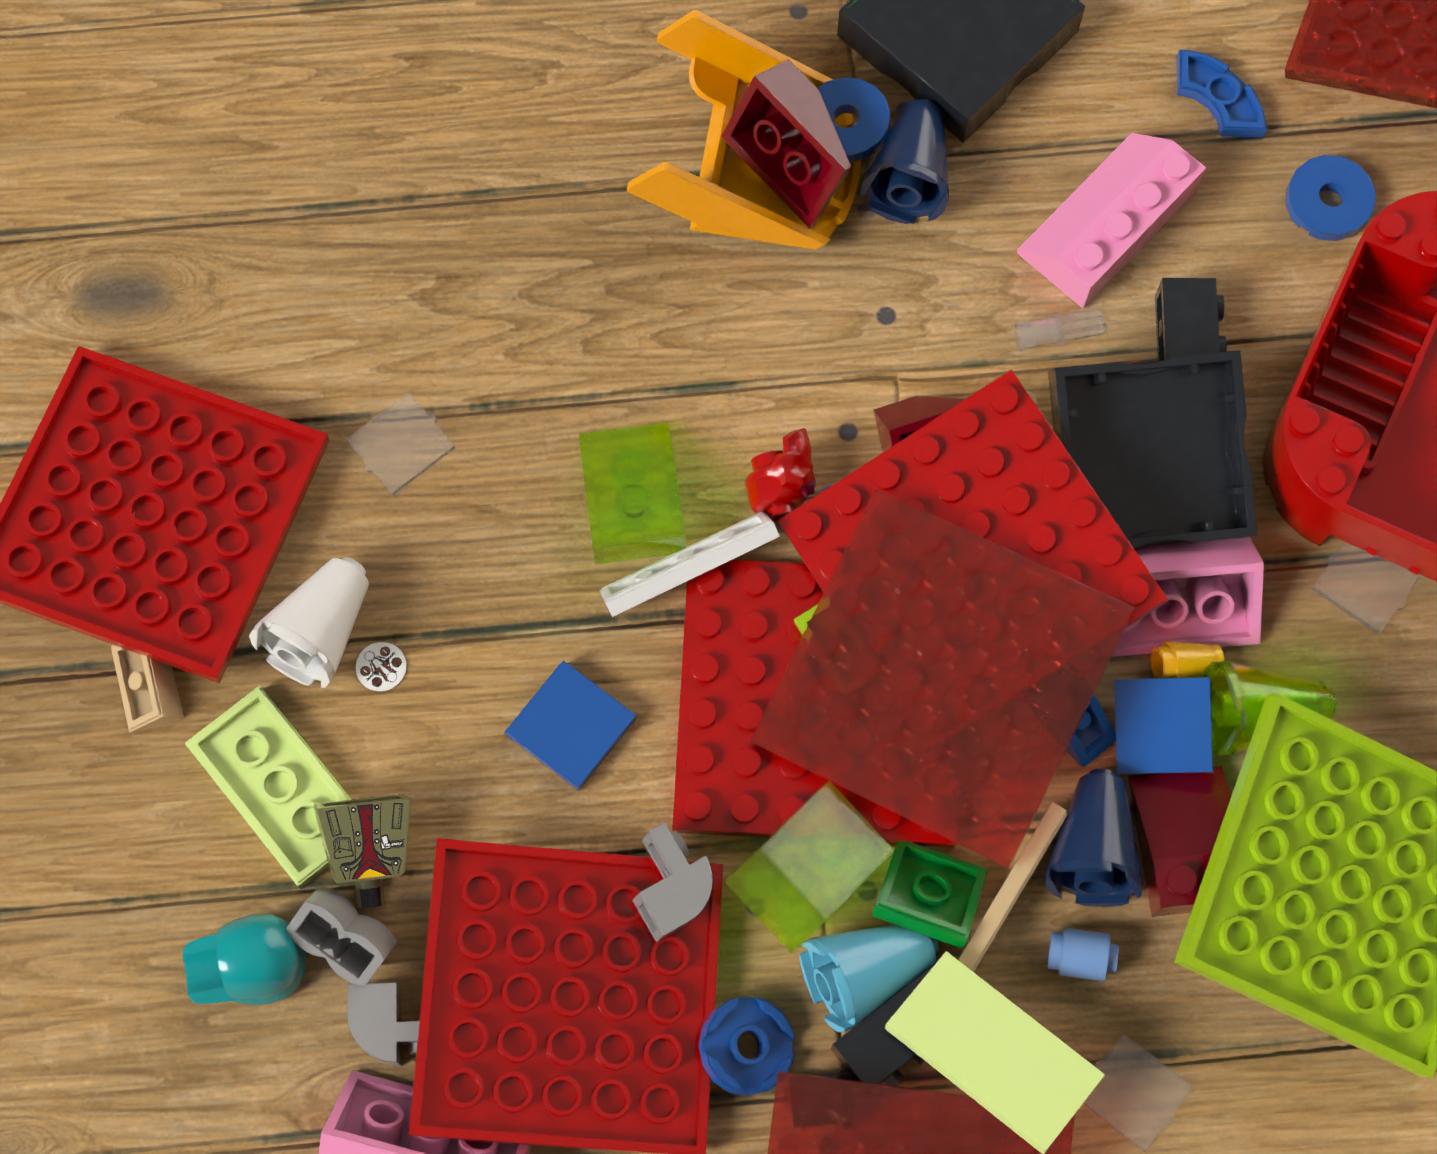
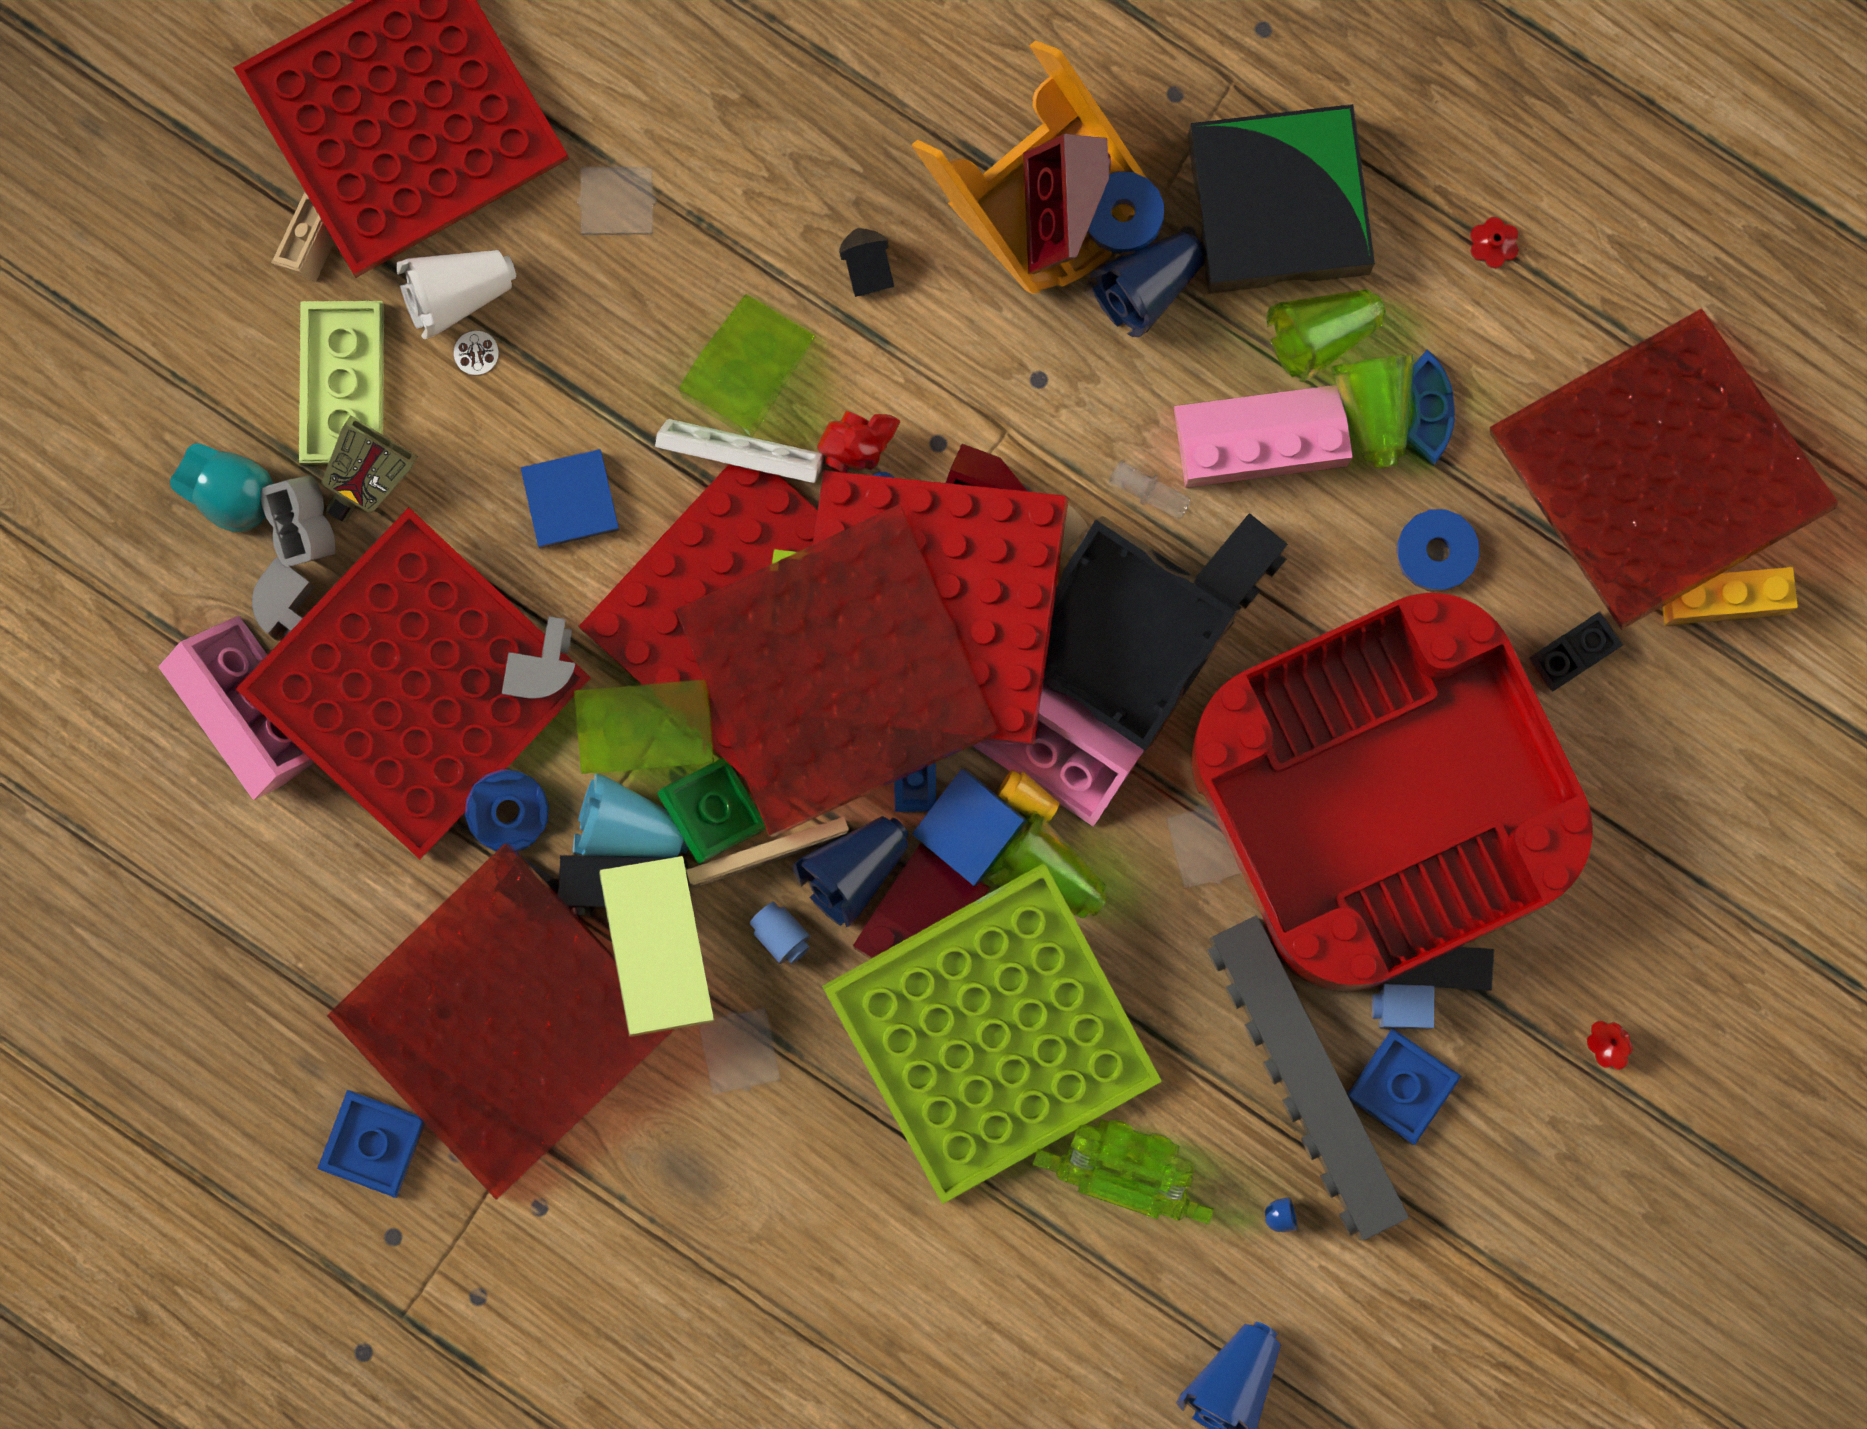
camera: 40 degrees right, 10 degrees up
none -> black tile [839,228,894,297]
none -> clear neon green cone [1267,289,1386,382]
none -> clear neon green cone [1331,354,1414,468]

